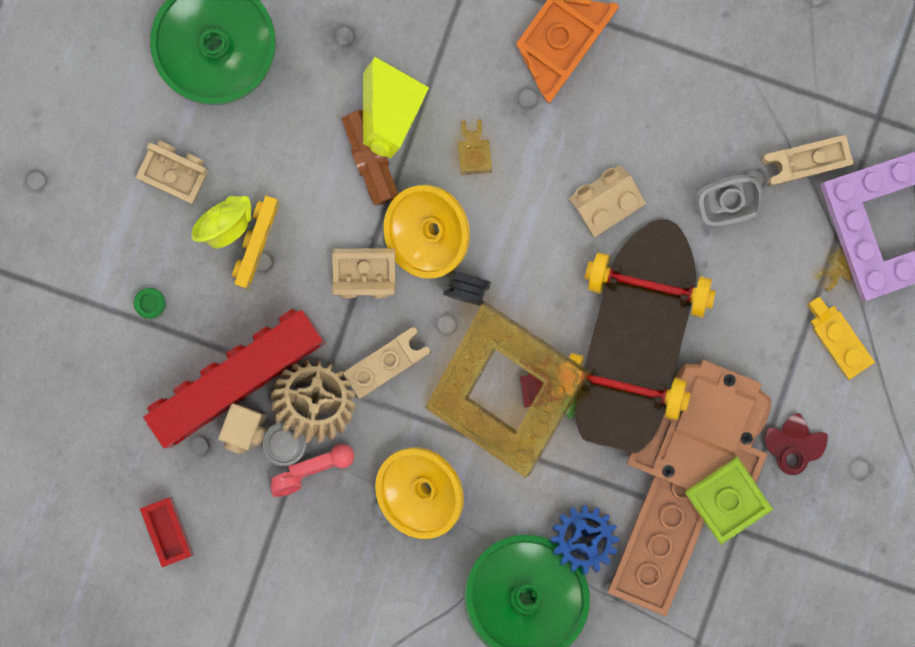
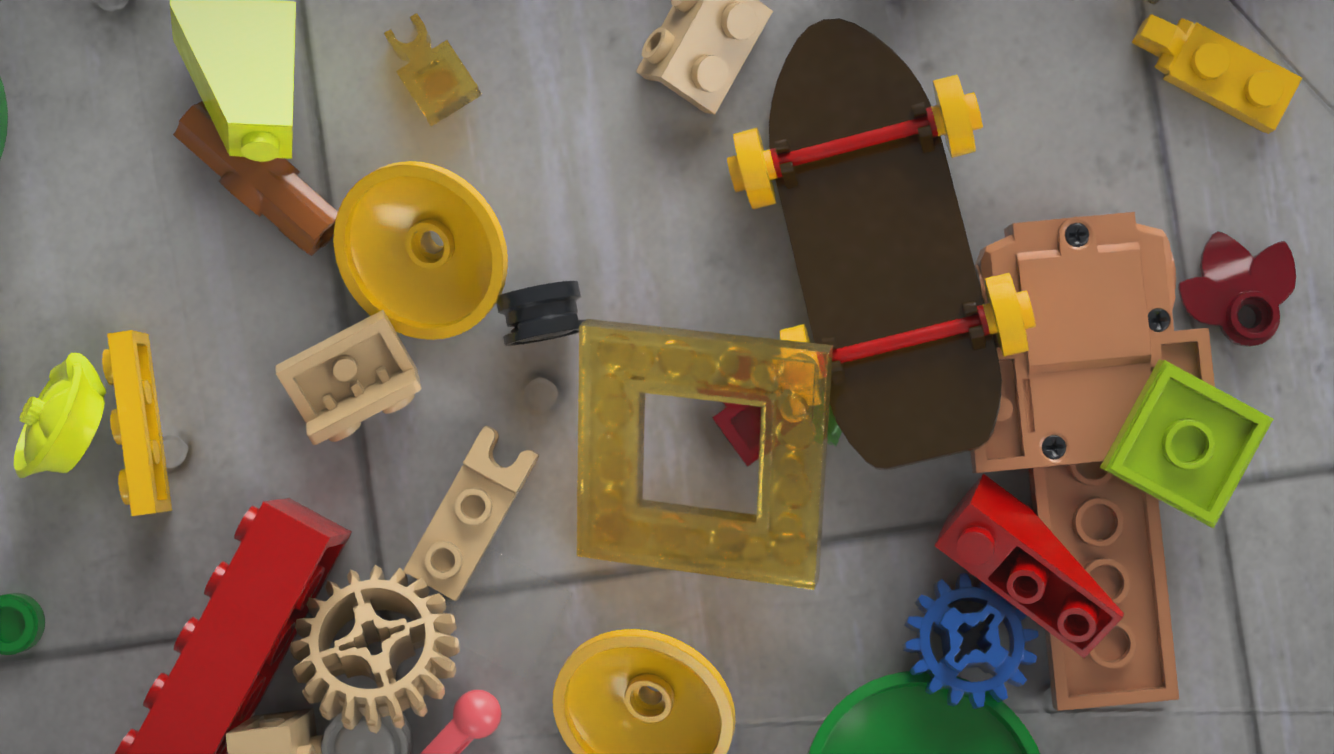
camera: 30 degrees left, 0 degrees up
none -> red slope [934,473,1124,658]

